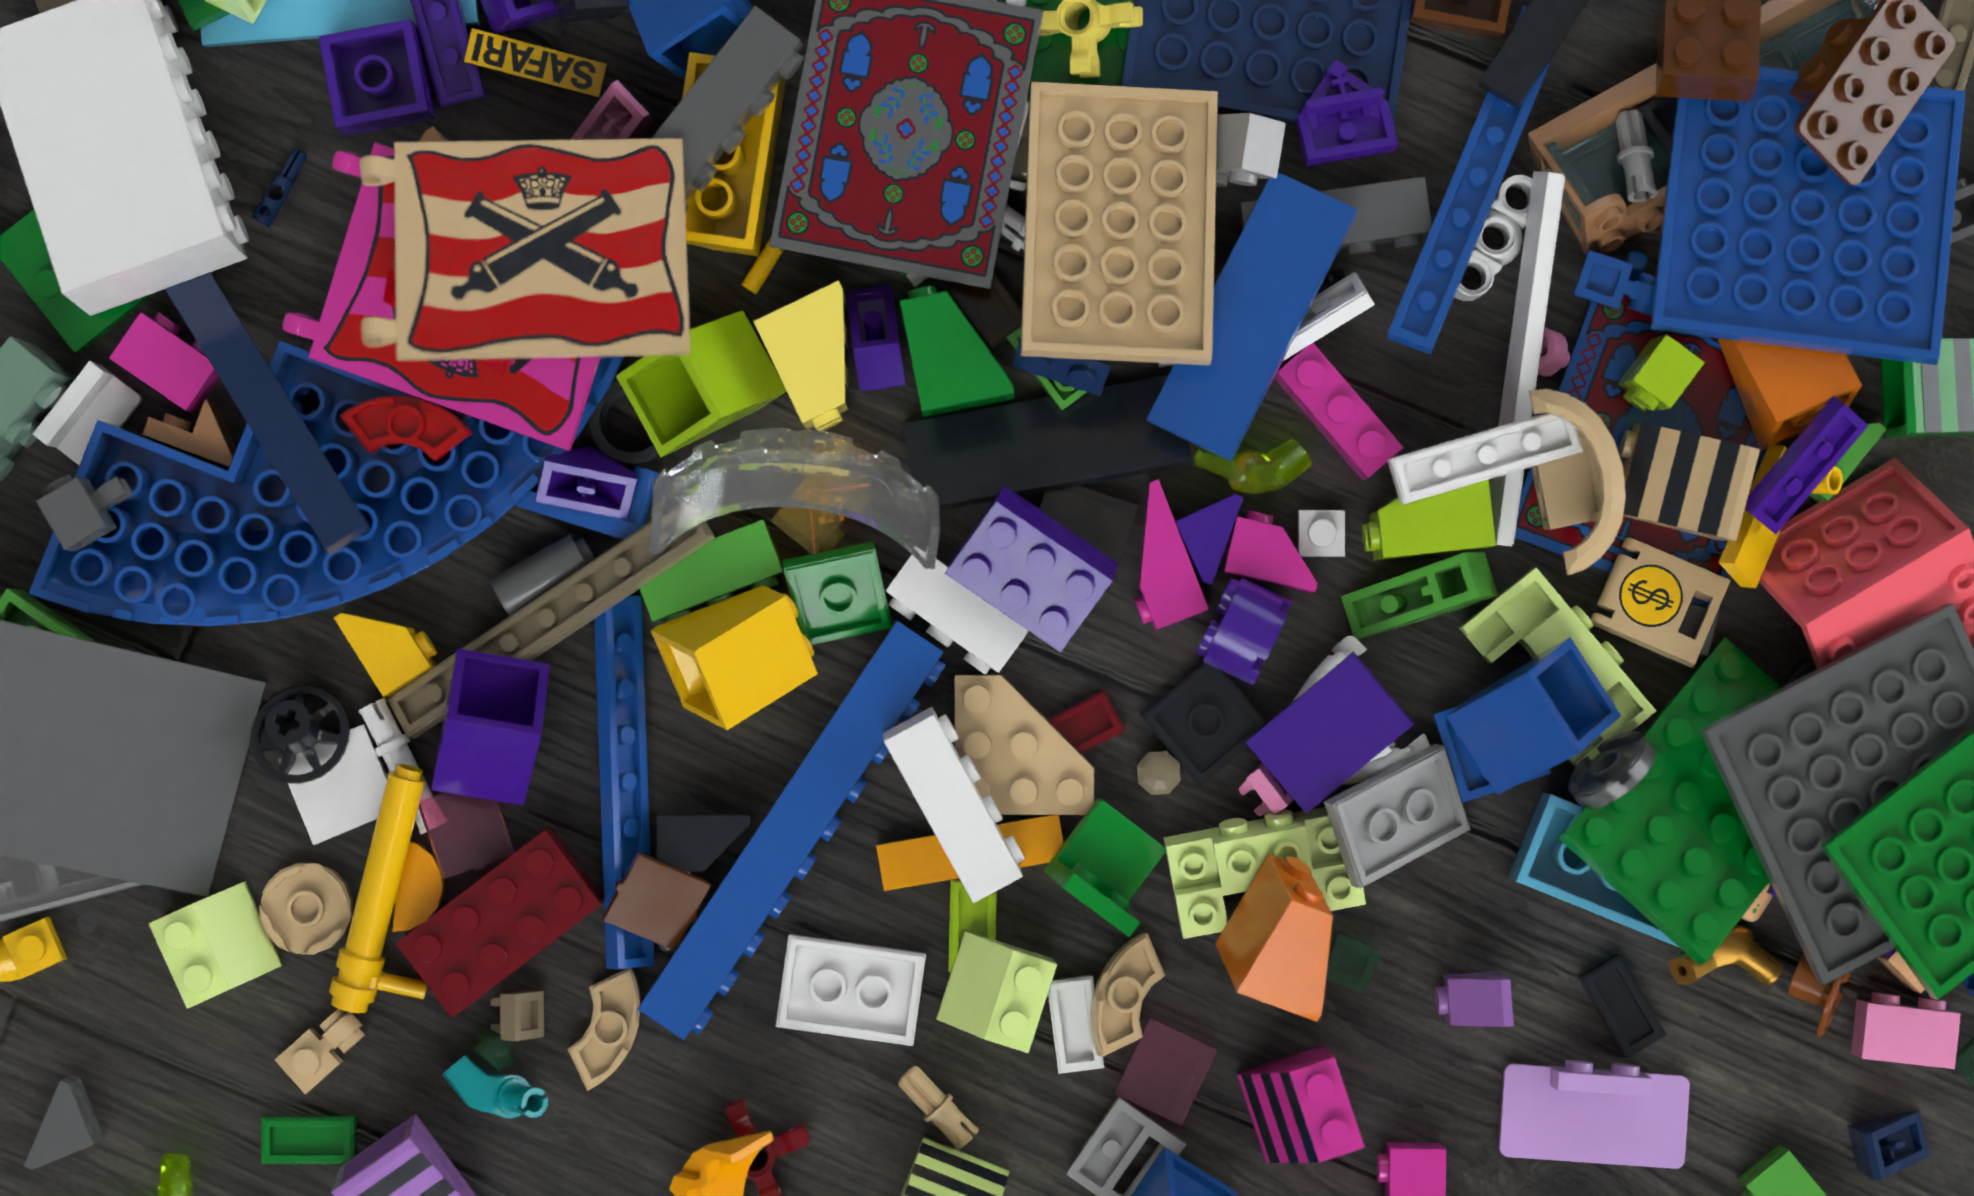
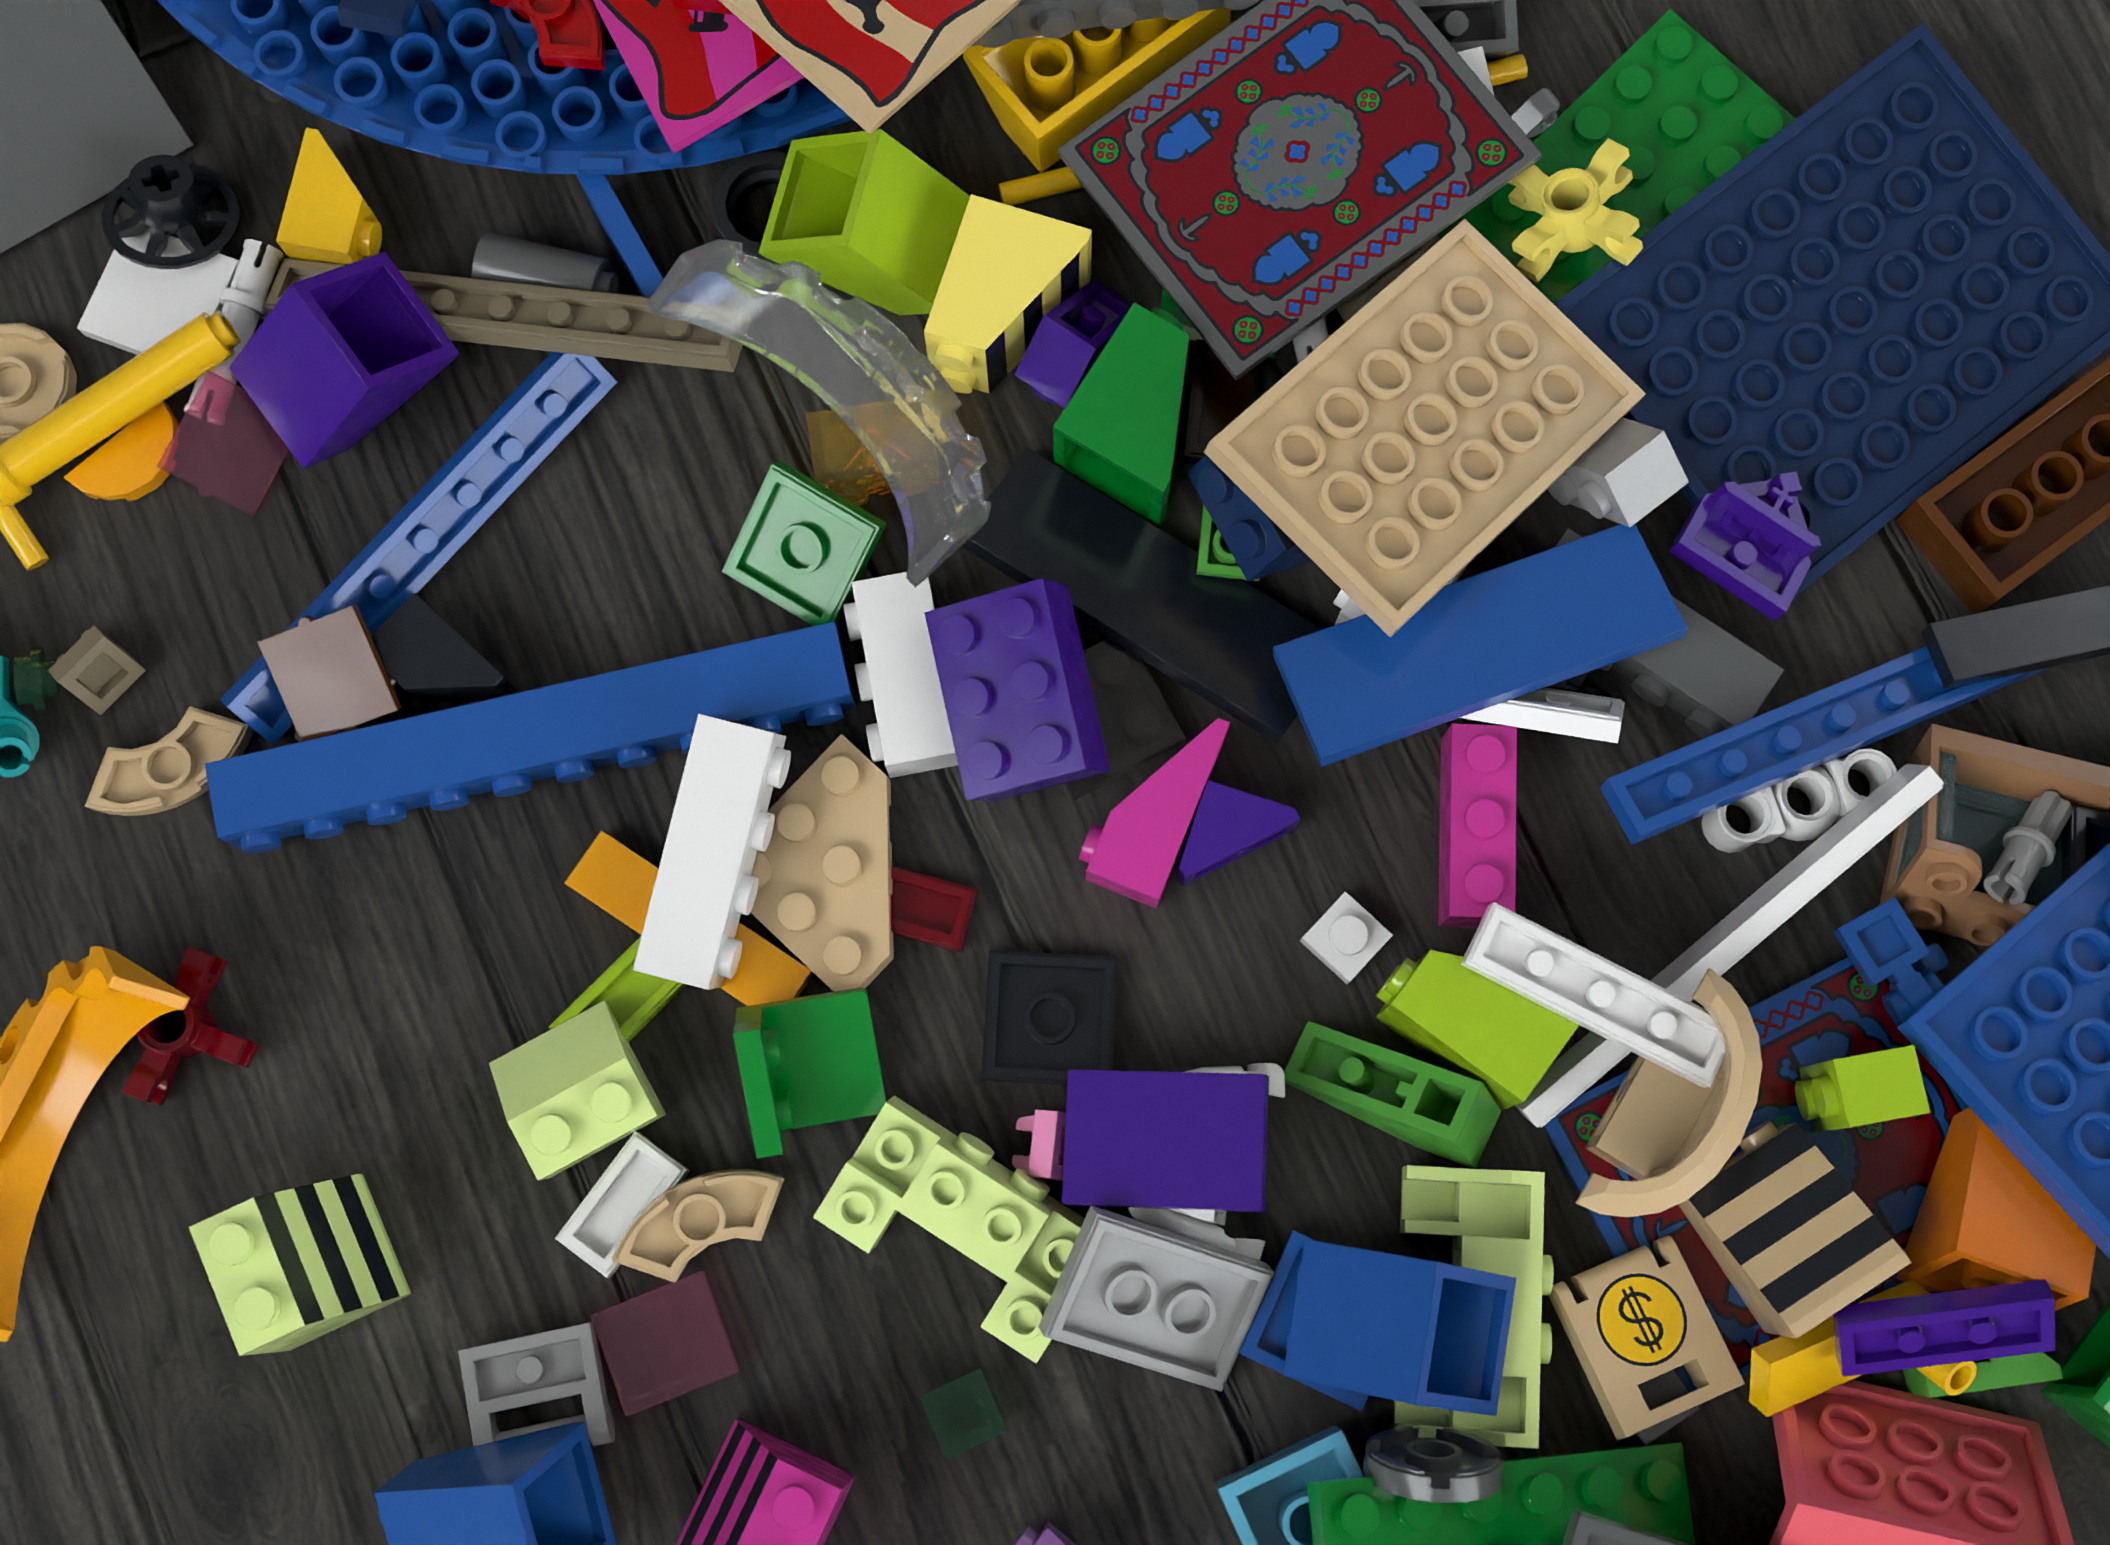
camera: 45 degrees right, 10 degrees down
dark red brick [396,828,604,1018] -> none
dark purple slope [535,445,637,520] -> none
bright green brick [640,520,784,623] -> none
yellow slope [651,585,818,730] -> none
white tile [776,934,926,1046] -> none
tan axle [898,1066,979,1150] -> none
dark tan tile [1136,751,1181,795] -> none
clear neon green arm [1195,438,1312,493] -> none
dark purple brick [1196,578,1293,685] -> none
orange slope [1215,853,1333,1022] -> none
dark pink slope [1222,511,1317,593] -> none
bright pink tile [1538,327,1570,377] -> none

